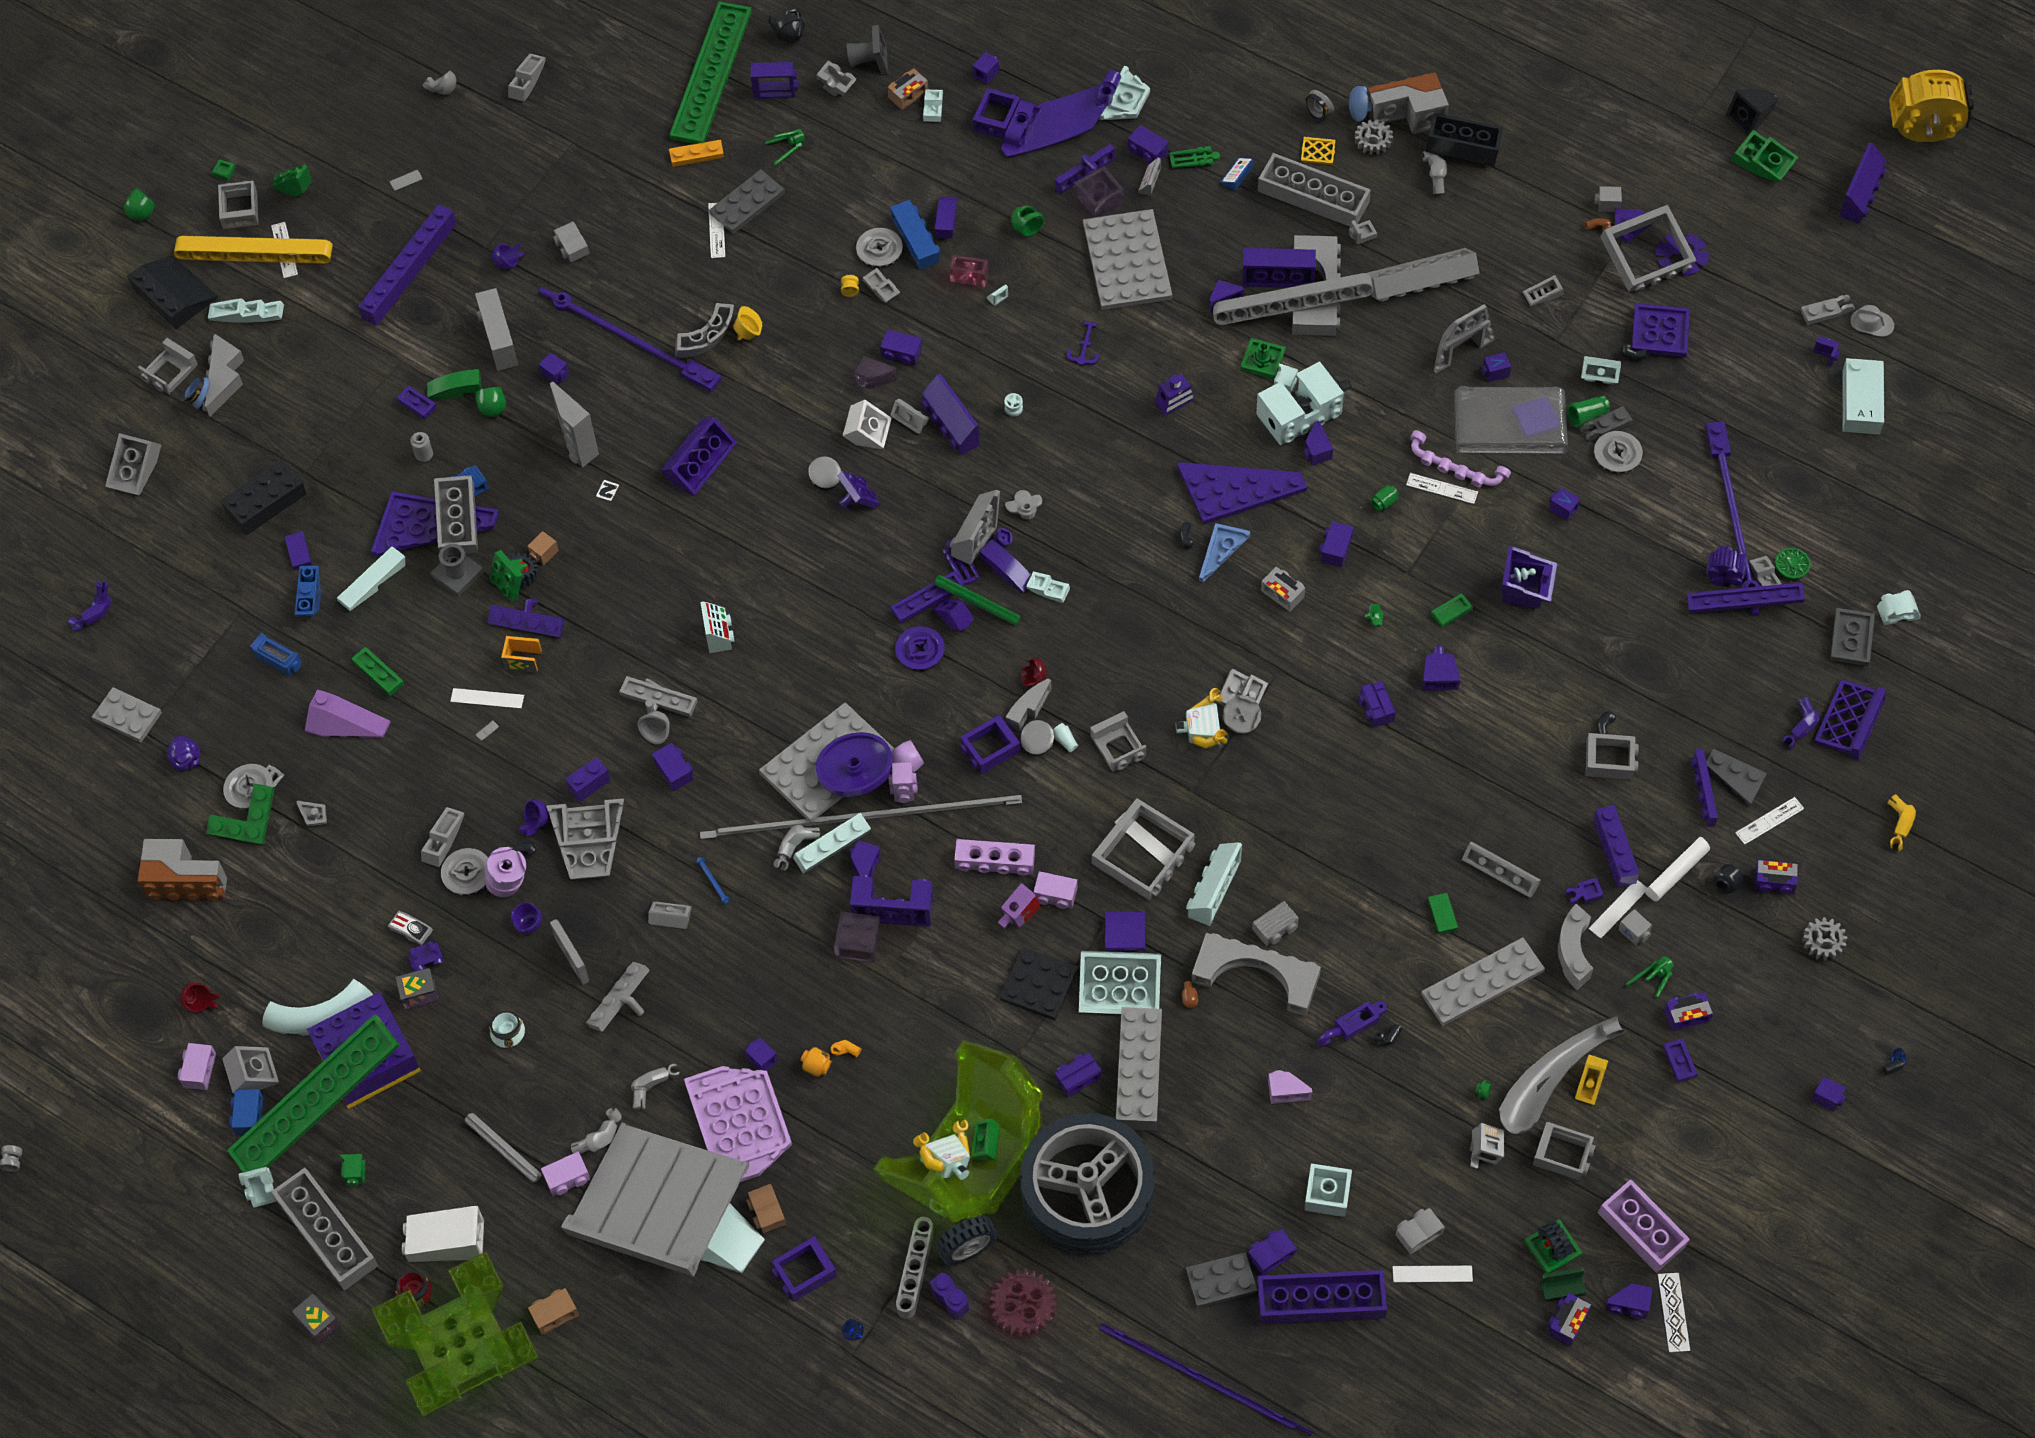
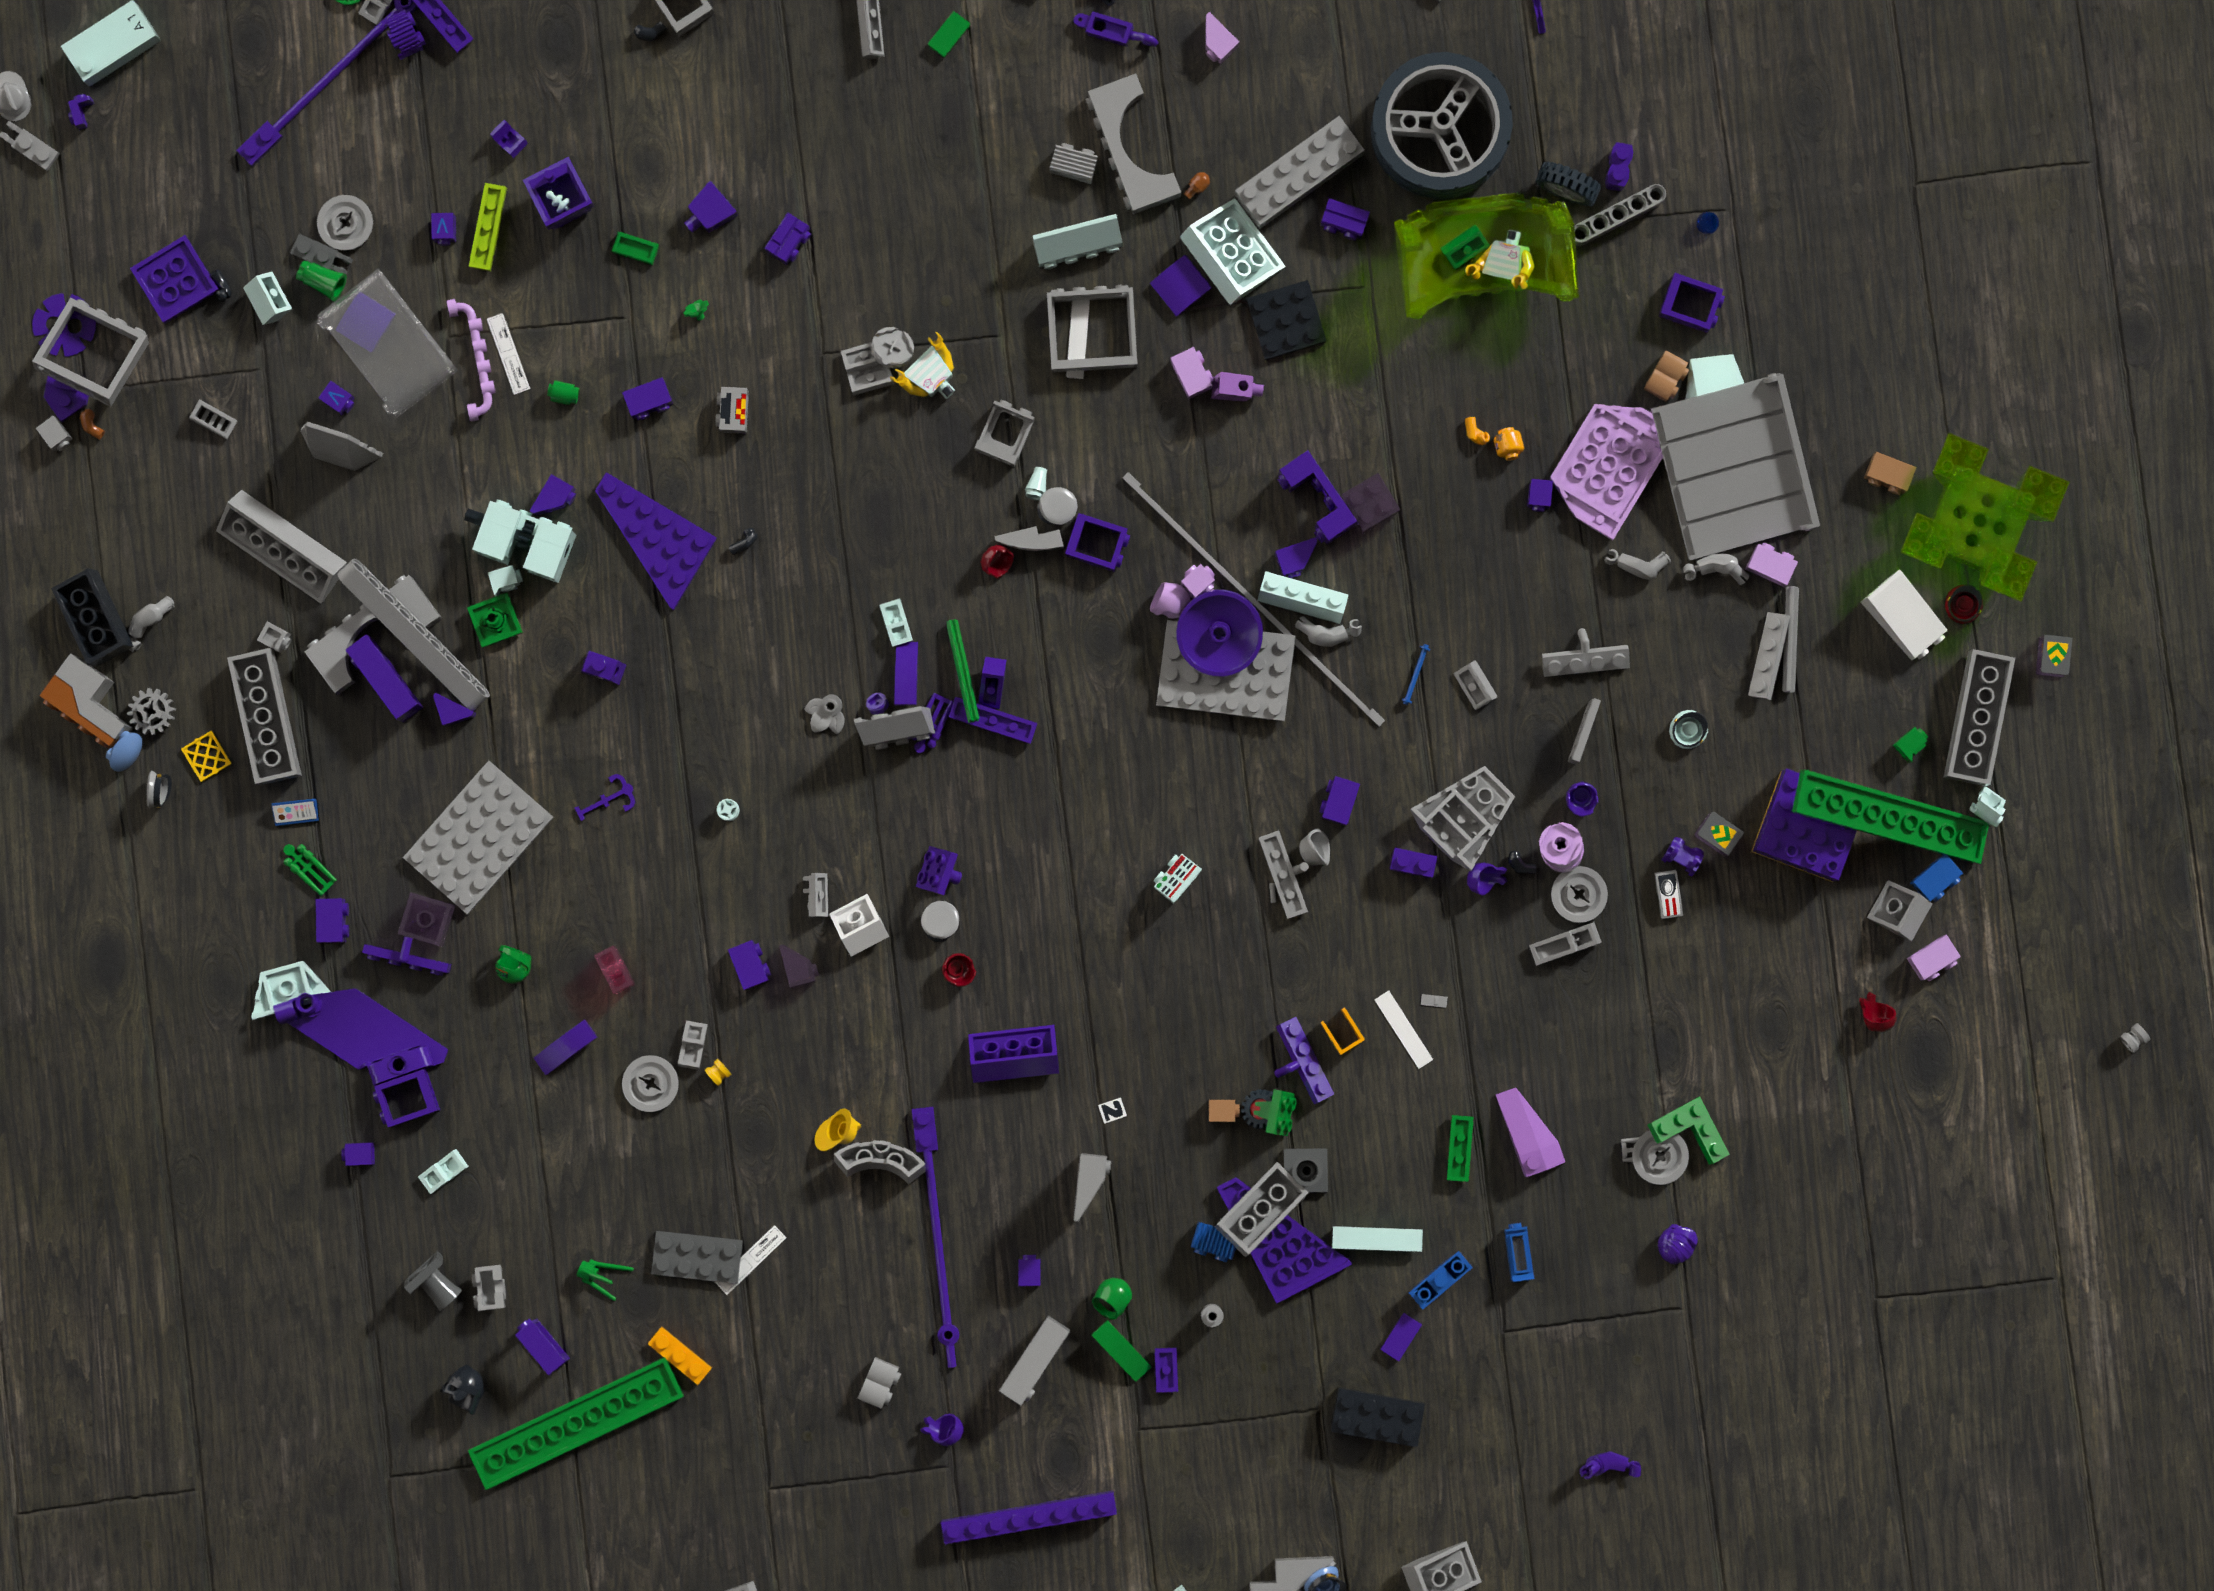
camera: 130 degrees left, 25 degrees up
light grey plate [92,687,162,743] -> none
piece [138,839,227,901] -> none
light aqua brick [263,979,373,1036] -> none
light grey piece [297,801,327,826] -> none
brick [888,68,928,110] -> none
blue brick [890,200,941,270] -> none
dark purple gear [895,626,945,671] -> none
dark purple slope [921,374,979,455] -> none
lavender brick [954,839,1035,876] -> none
light aqua slope [987,285,1008,306] -> none
clear pink gear [990,1269,1057,1337] -> none
light grey slope [1138,158,1161,196] -> none
medium blue wing [1199,523,1250,582] -> none
none -> lime plate [469,183,507,272]
none -> dark purple bracket [490,120,528,158]
none -> dark red hair [942,953,976,987]
none -> light grey plate [1748,612,1790,700]

